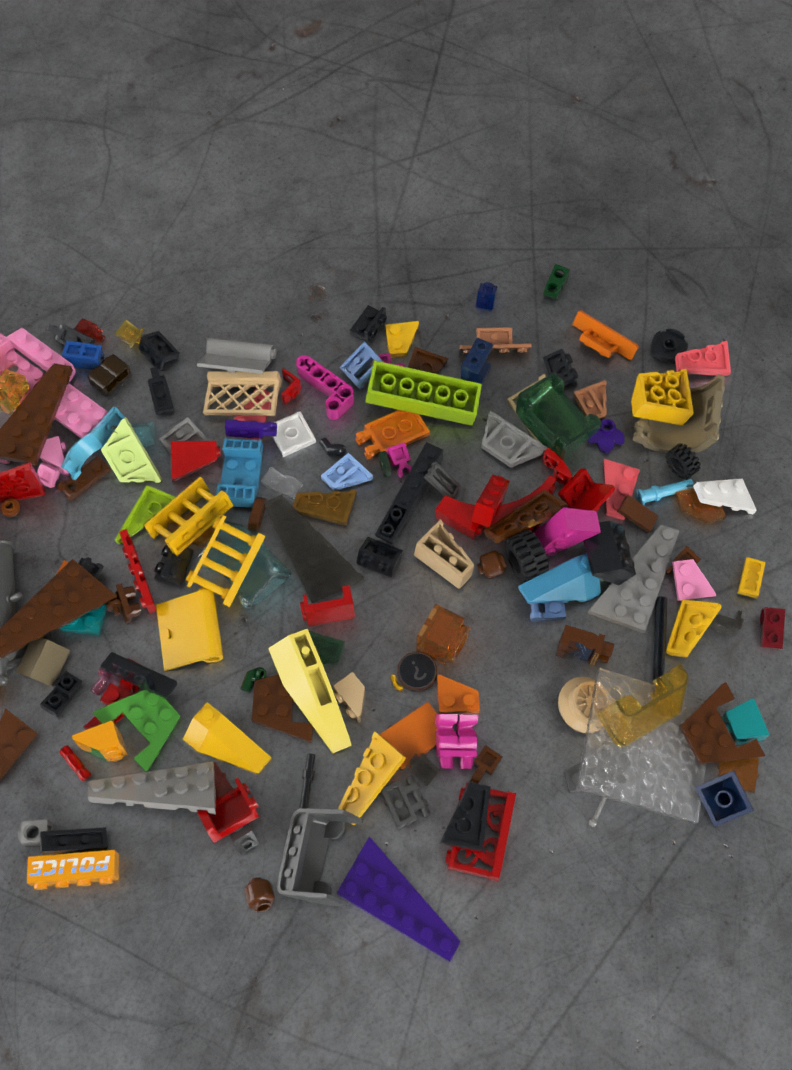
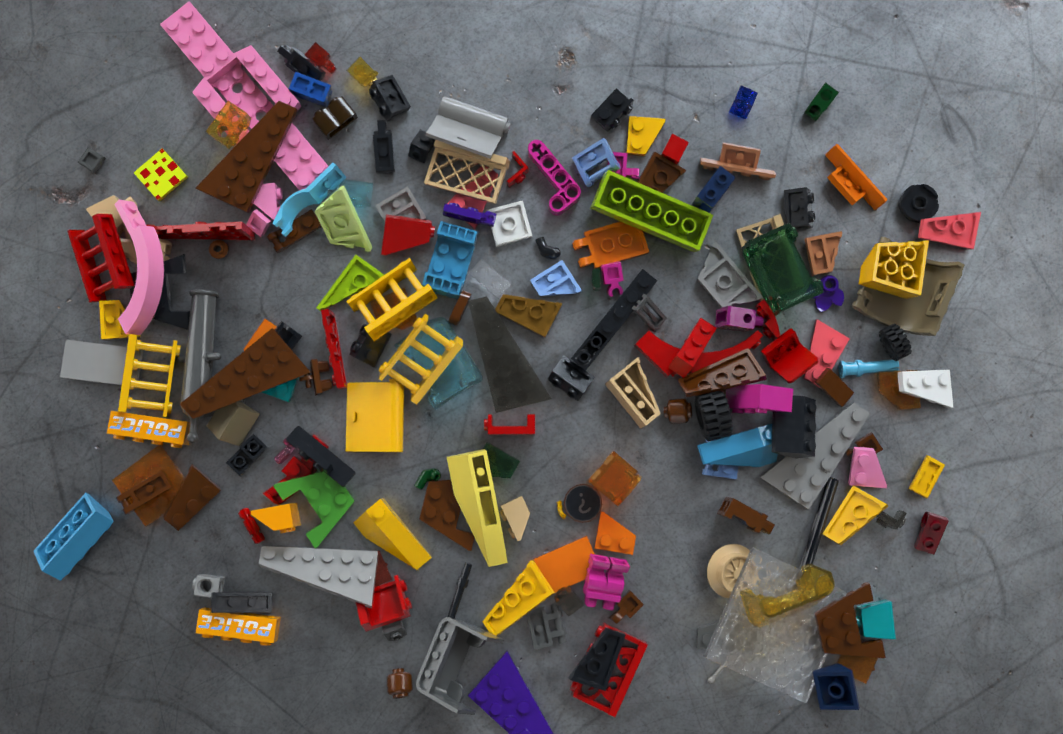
camera: 10 degrees right, 20 degrees up
none -> black bracket [408,129,435,163]
none -> red panel [661,134,689,165]
none -> magenta torso [715,306,764,332]

